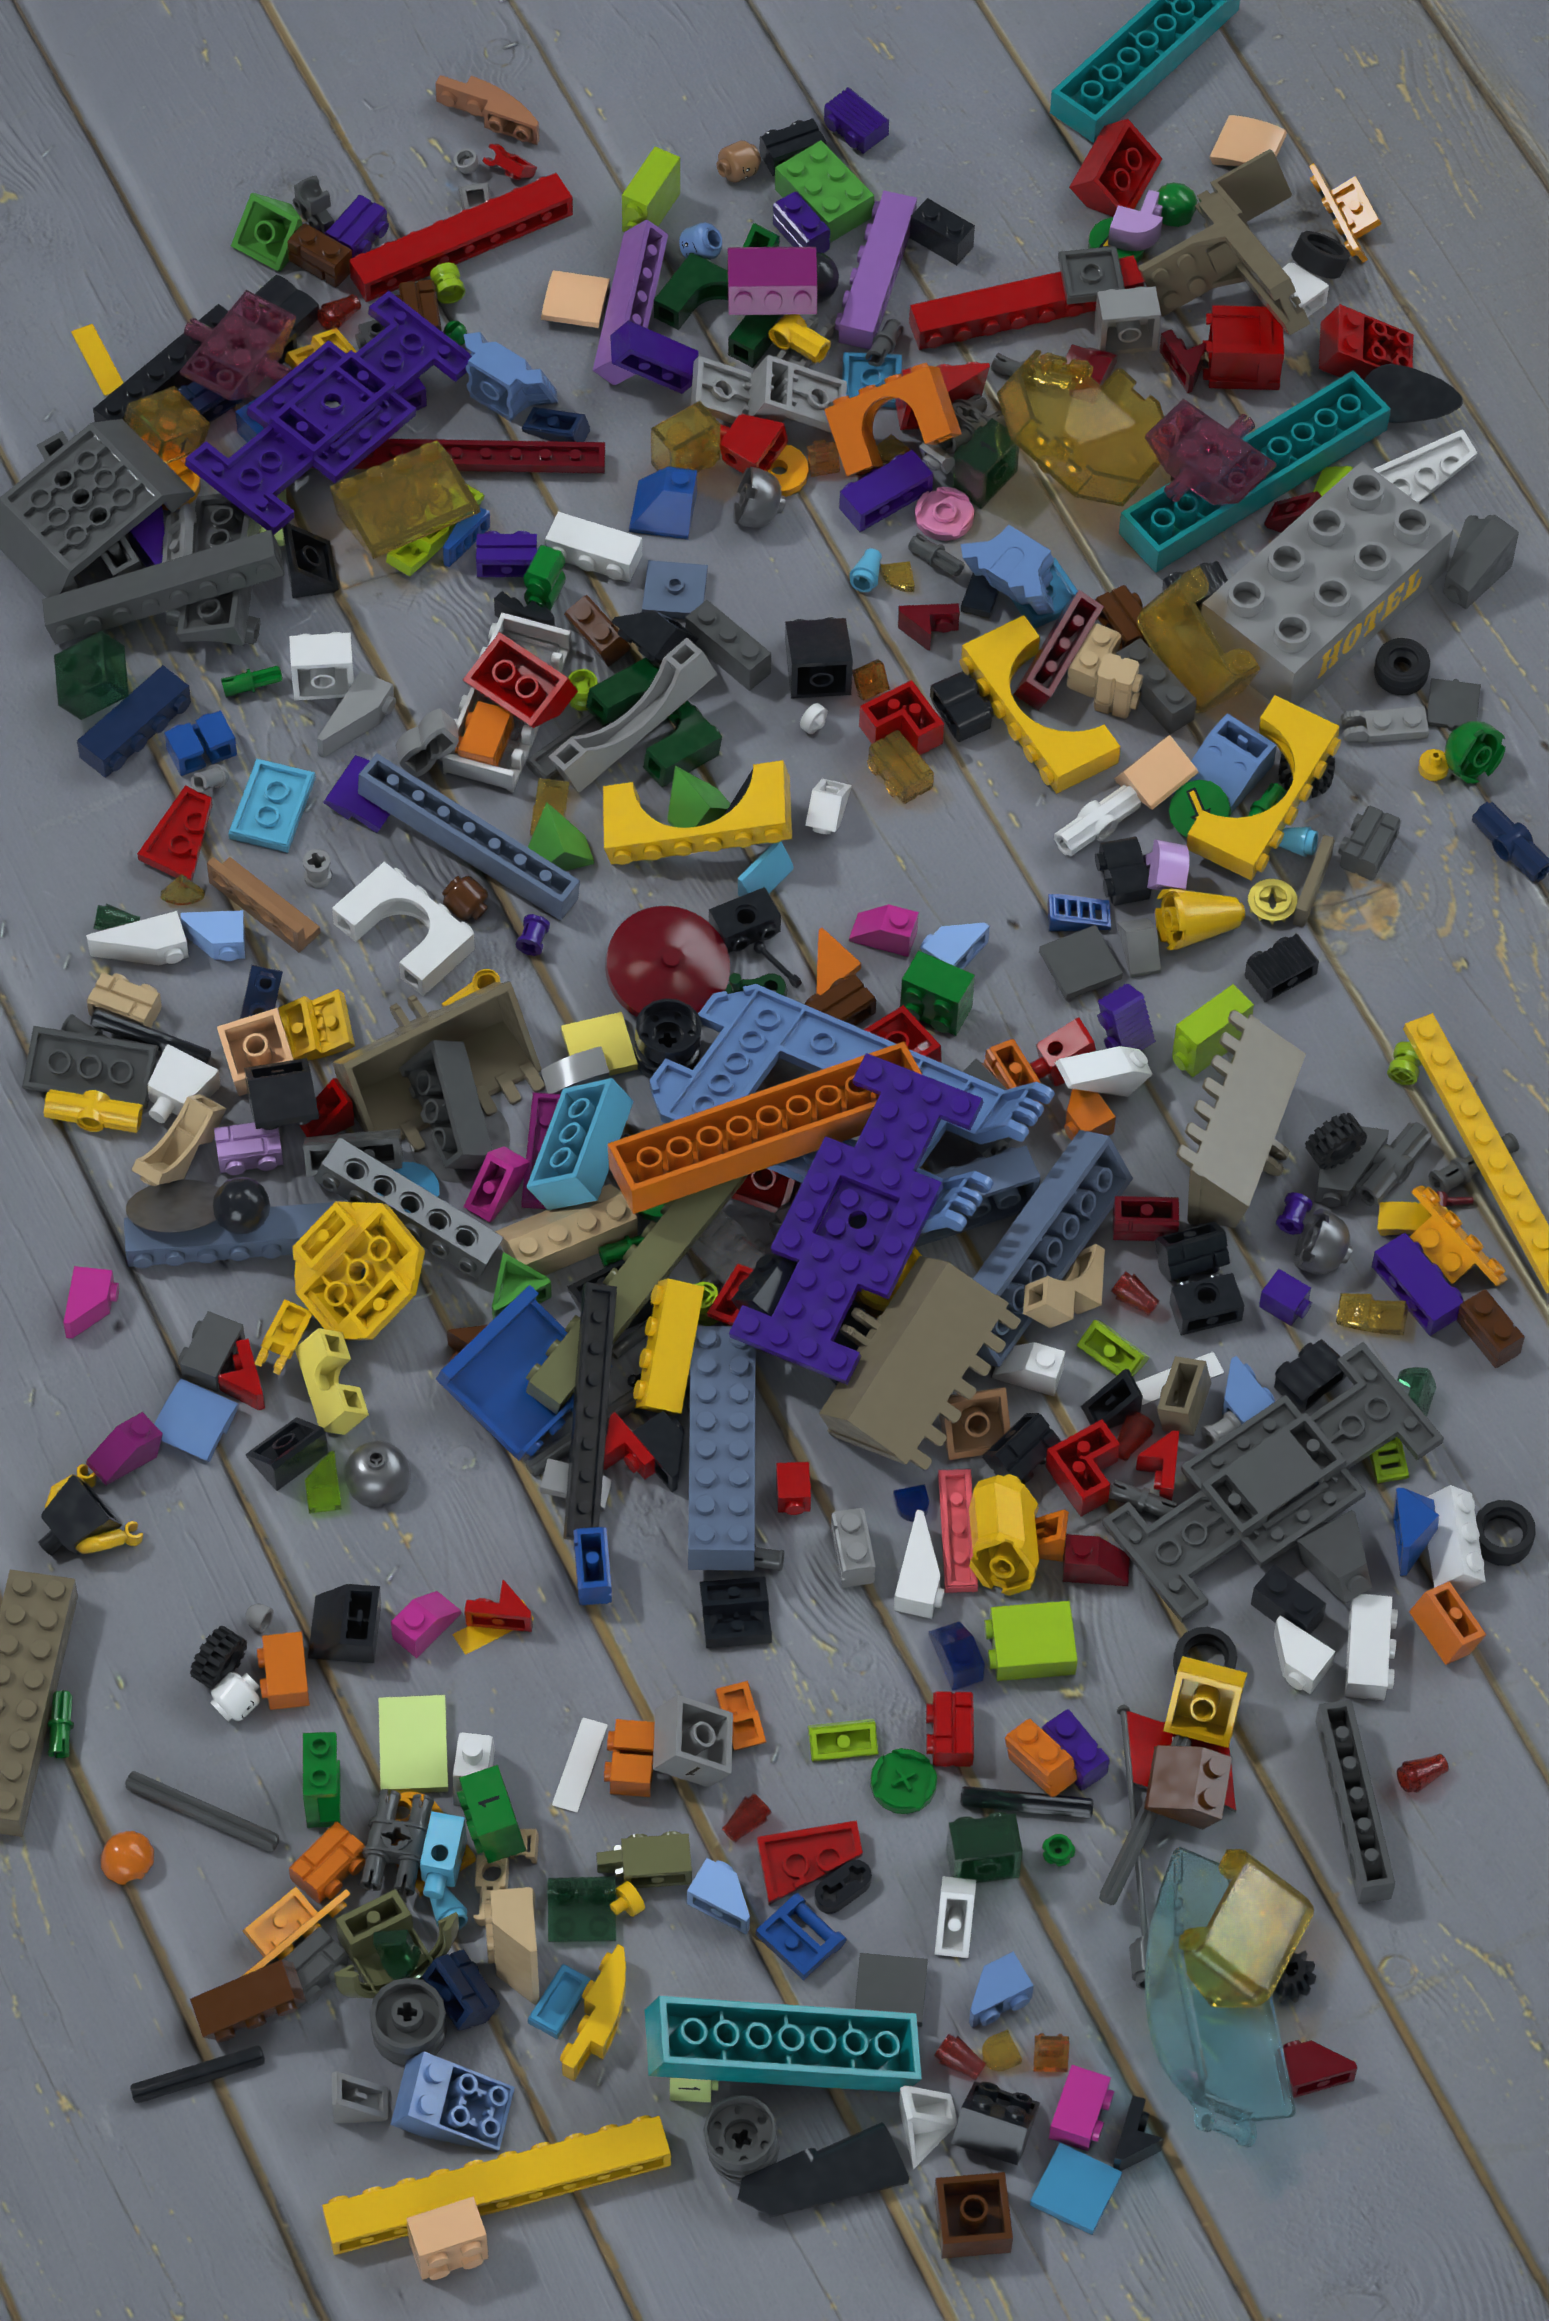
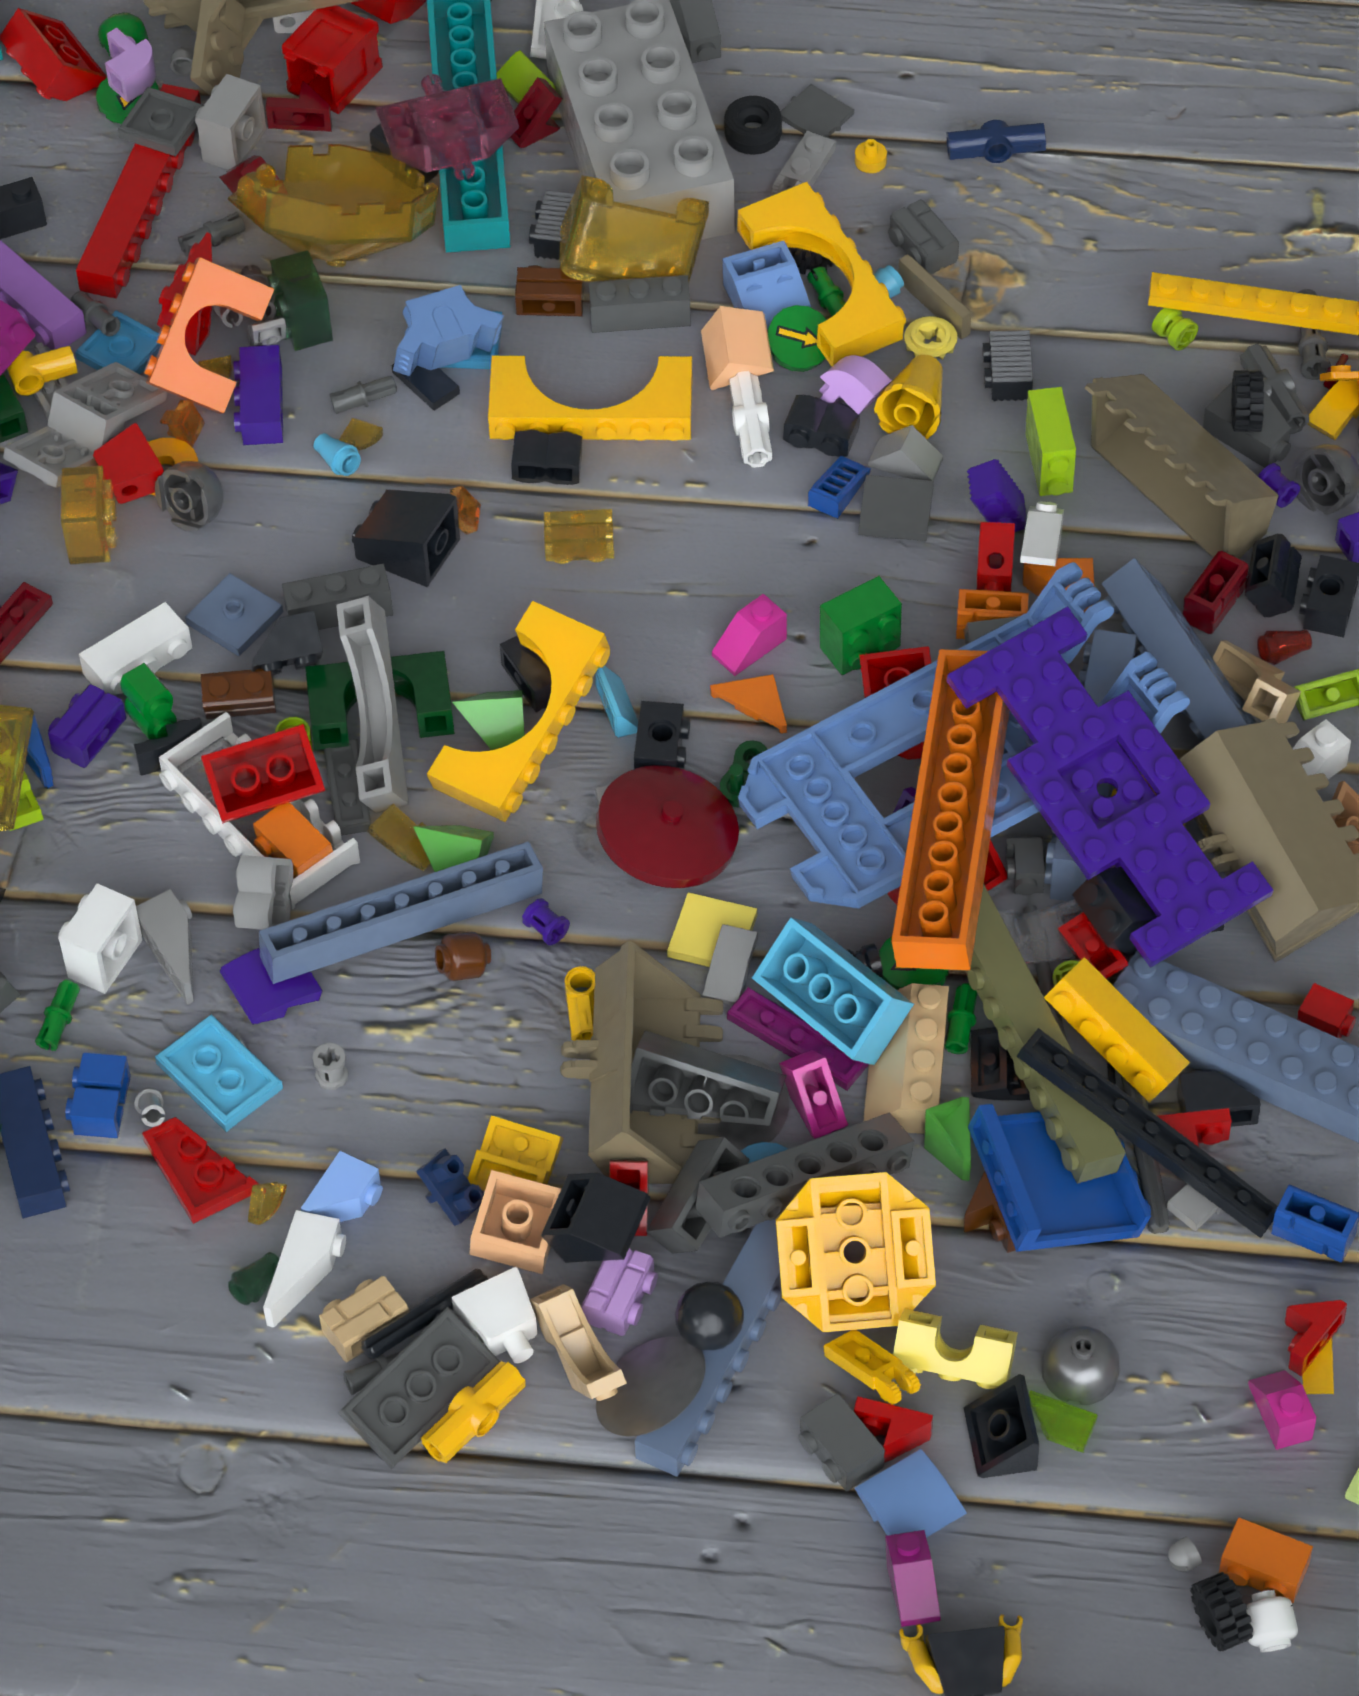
camera: 55 degrees left, 5 degrees down
dark pink slope [63,1266,119,1339] -> none
medium nougat fence [207,857,321,953] -> none
black slope [308,1584,381,1663] -> none
white arch [332,862,475,996] -> none
blue slope [629,466,697,539] -> none
black wheel [634,998,702,1078] -> none
black hinge [753,941,802,988] -> none
white tile [800,703,828,734] -> none
white slope [805,779,852,834] -> none
reddish brown brick [805,974,876,1026] -> none
red brick [859,680,944,757] -> none
dark red slope [898,603,960,651] -> none
bright pink tile [915,486,975,541] -> none
light blue slope [920,922,990,970] -> none
dark red brick [1013,590,1104,711] -> none
tan brick [1067,623,1122,698] -> none
tan brick [1094,652,1143,719] -> none
green cylinder [1444,721,1506,784] -> none

